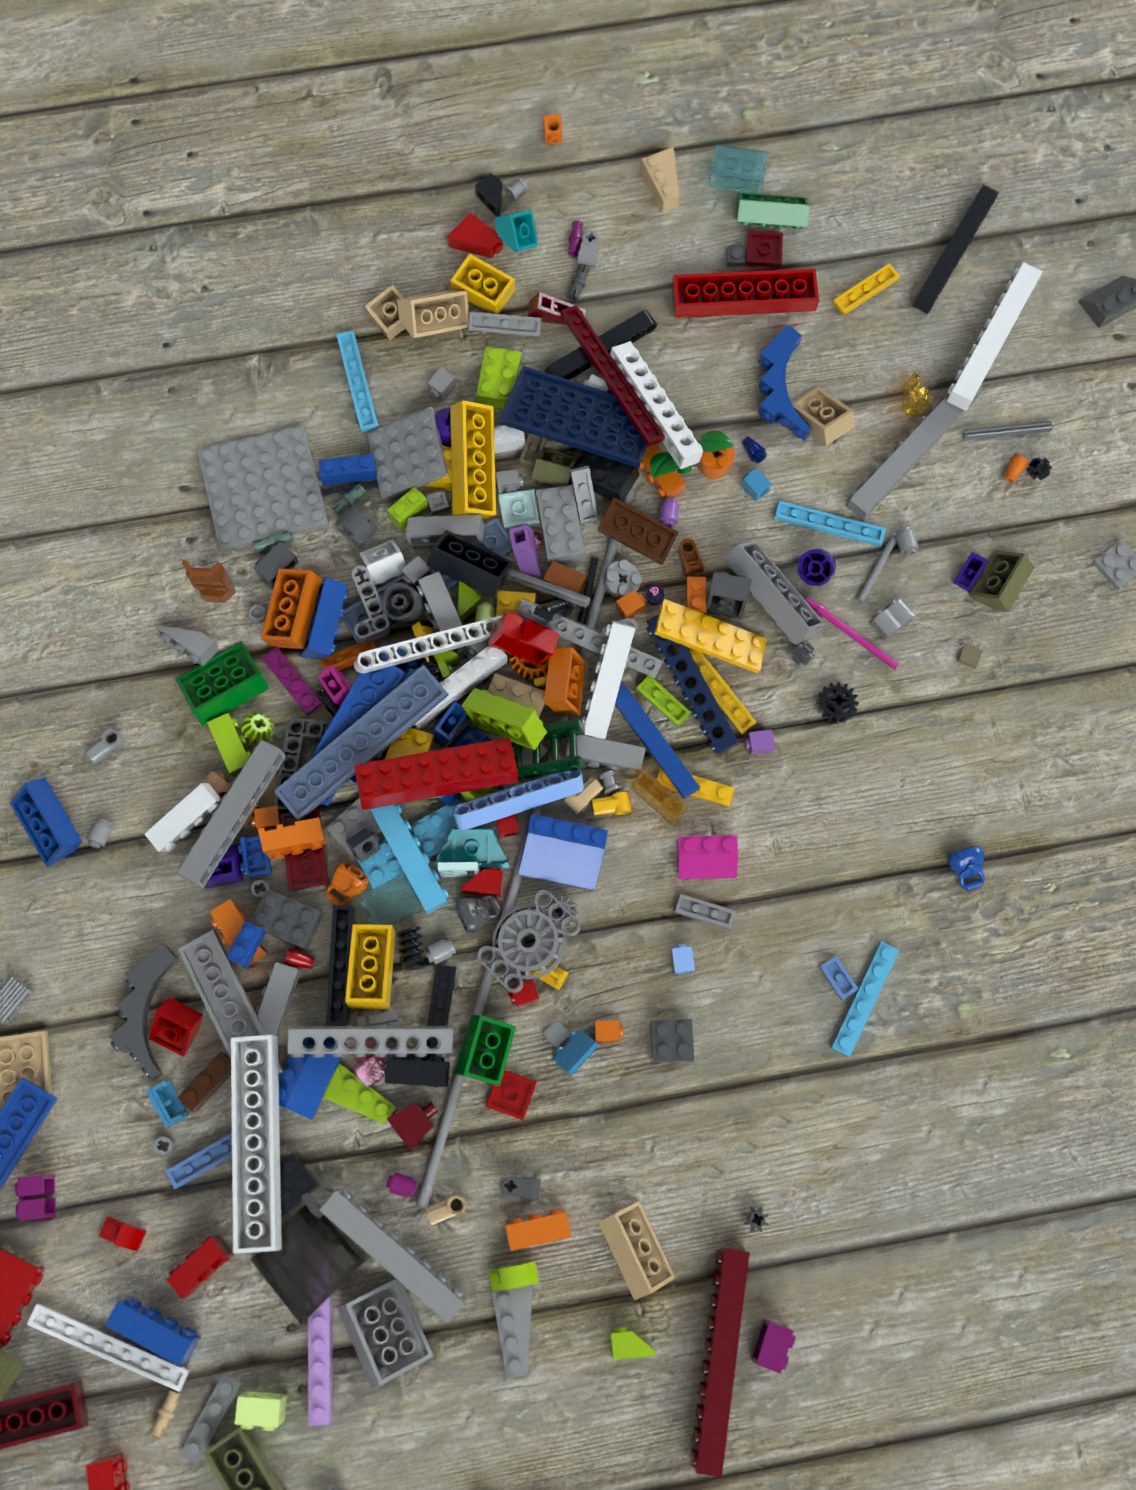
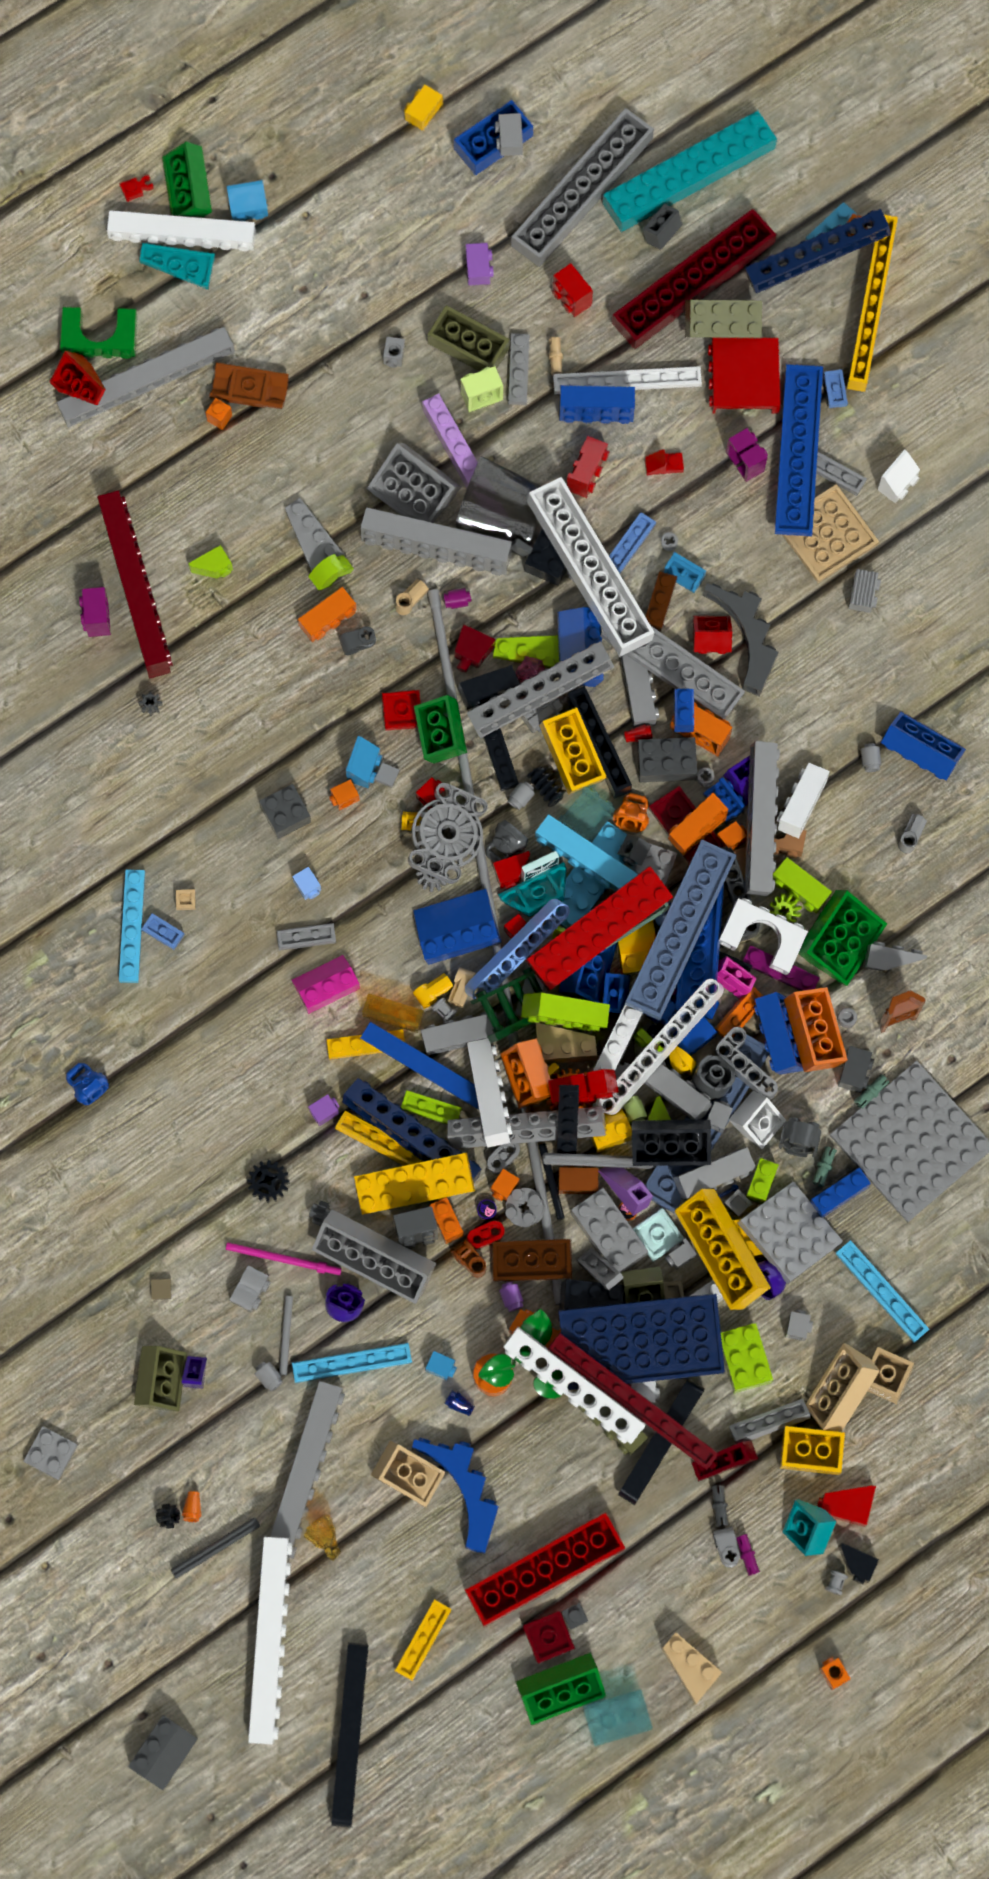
camera: 155 degrees right, 0 degrees up
tan slope [598,1201,675,1300] -> none
none -> tan plate [176,889,196,910]
none -> red plate [467,1221,505,1249]
none -> white arch [719,898,808,975]

